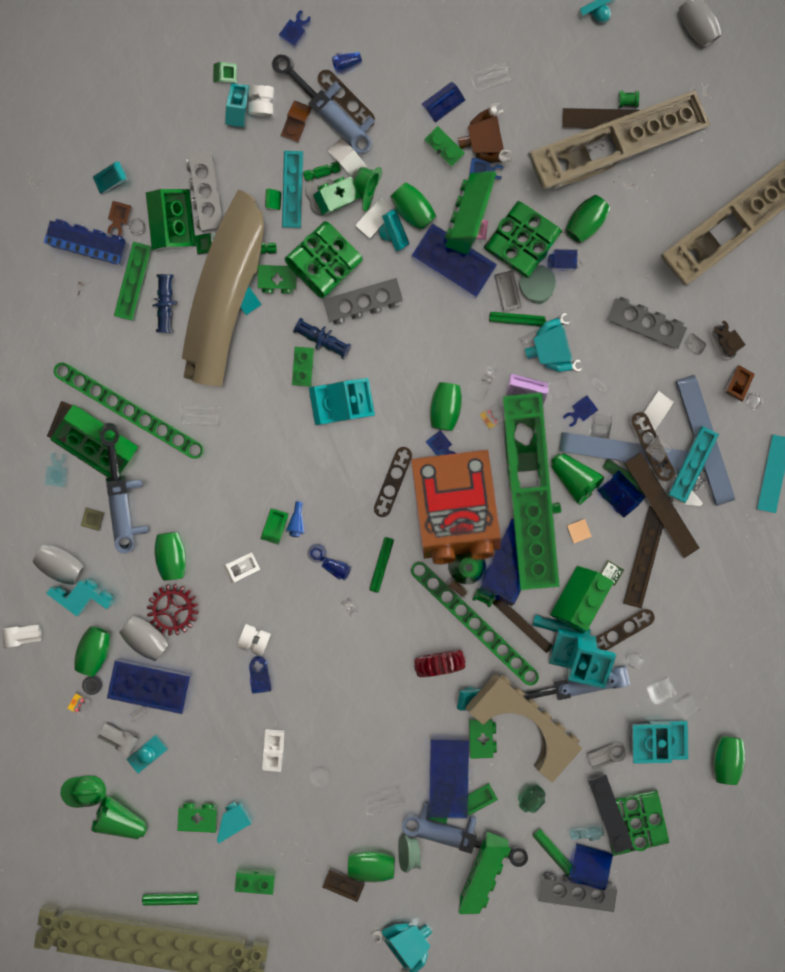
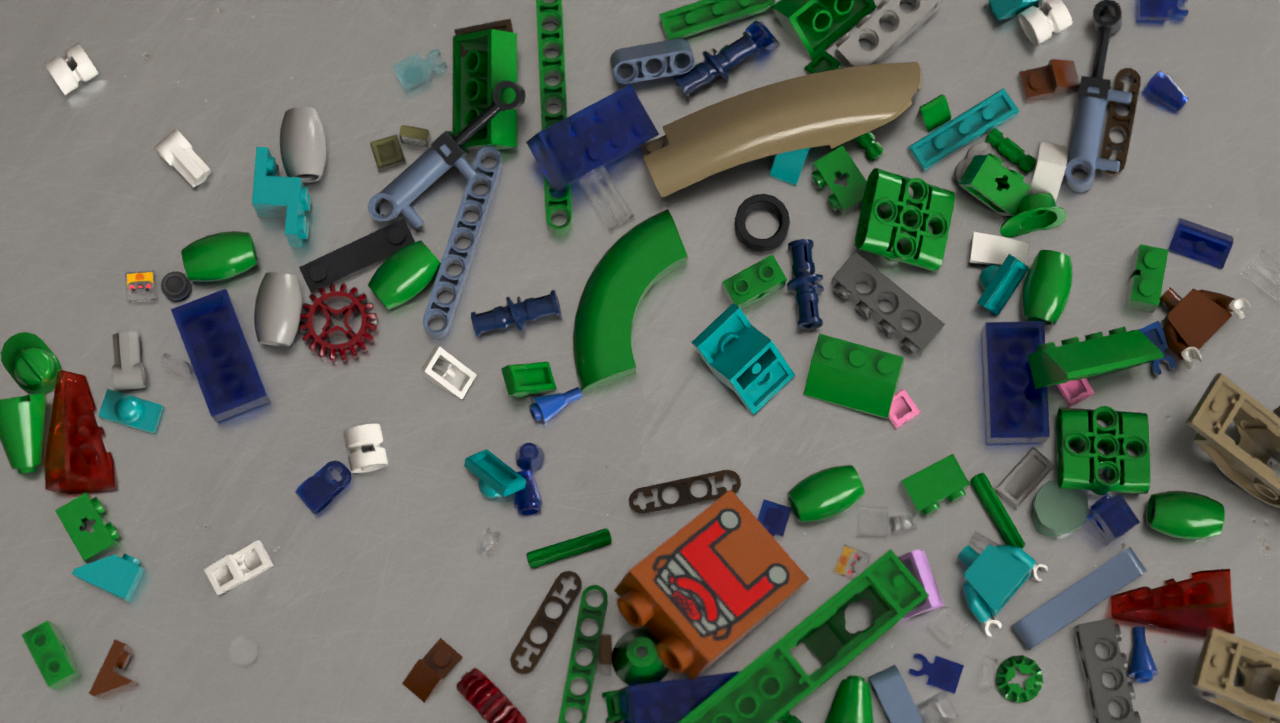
camera: 55 degrees right, 10 degrees down
none -> clear red wedge [44,370,115,495]
none -> reddish brown slope [89,640,138,698]
none -> black plate [299,218,415,294]
none -> olive tile [399,125,431,148]
none -> reddish brown slope [402,638,463,703]
none -> sand blue beam [423,146,502,340]
none -> teal tile [464,449,526,499]
none -> dark blue piece [471,290,562,337]
none -> dark brown beam [510,571,582,675]
none -> clear blue brick [526,84,659,192]
none -> green brick [573,209,688,392]
none -> sand blue beam [610,39,695,84]
none -> black tyre [734,194,790,251]
none -> clear blue plate [746,20,780,51]
none -> green slope [804,333,904,419]
none -> bright pink tile [888,388,920,429]
none -> green piece [899,454,970,516]
none -> green gear [996,655,1043,703]
none -> sand blue beam [1012,547,1147,650]
none -> clear red wedge [1112,569,1235,636]
none -> blue cone [1129,626,1159,683]

